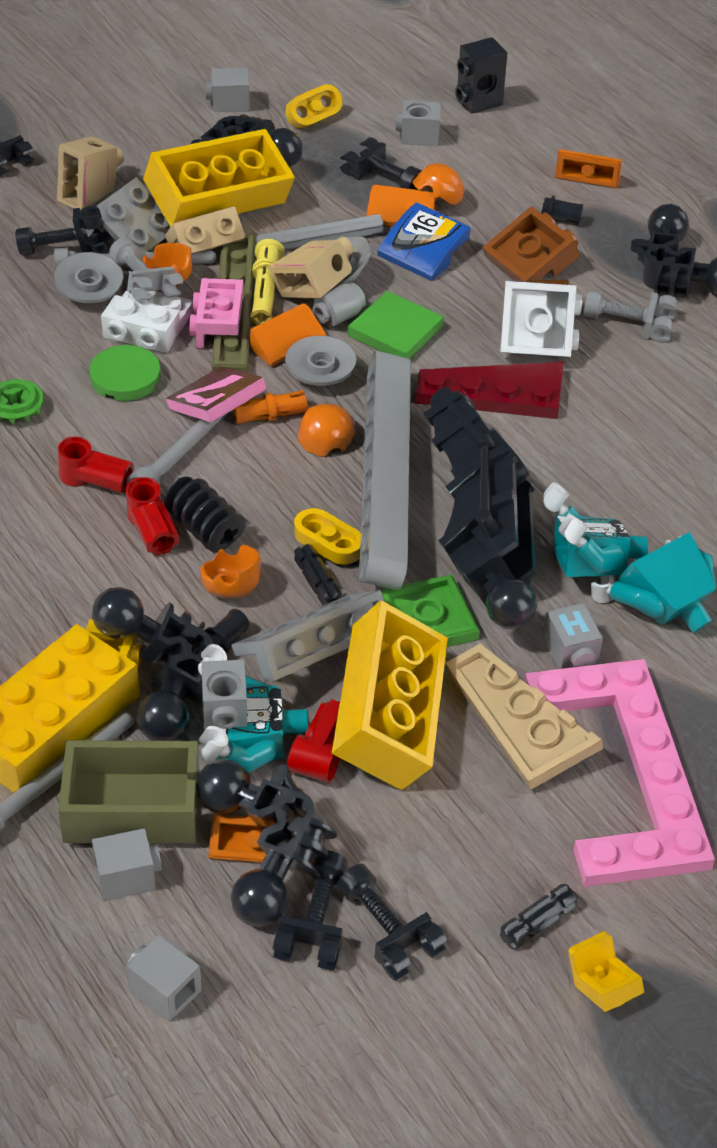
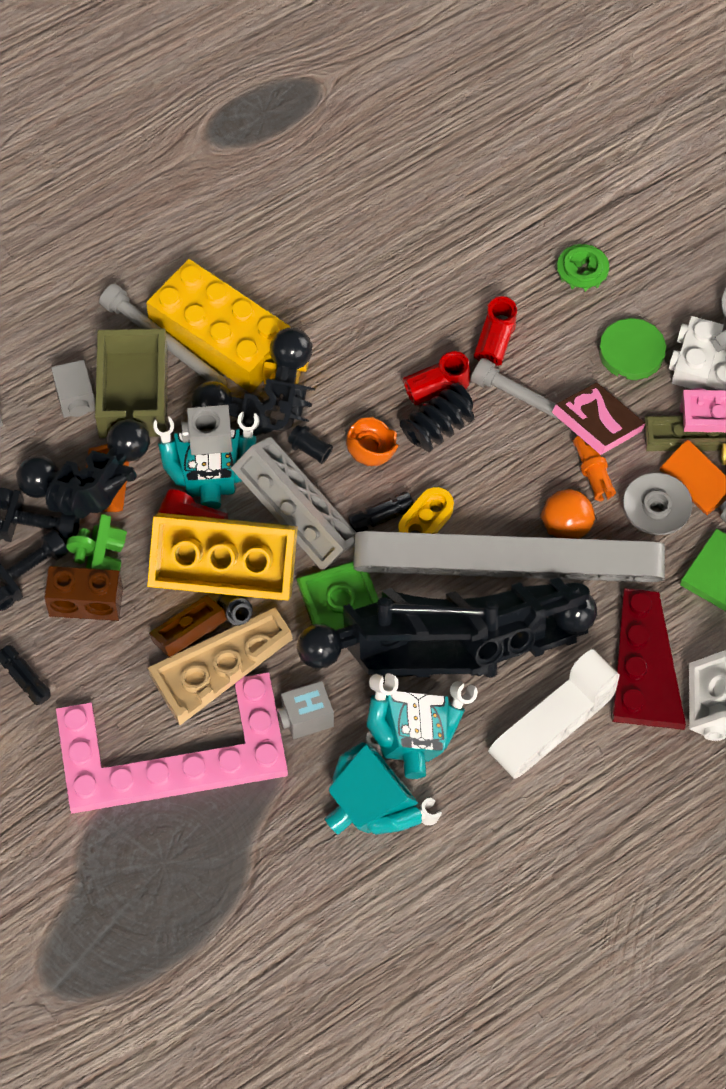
camera: 90 degrees right, 15 degrees up
none -> reddish brown brick [44,566,123,621]
none -> bright green hips [66,514,127,571]
none -> reddish brown plate [149,595,227,658]
none -> black pin [216,594,253,626]
none -> white beam [489,649,619,778]

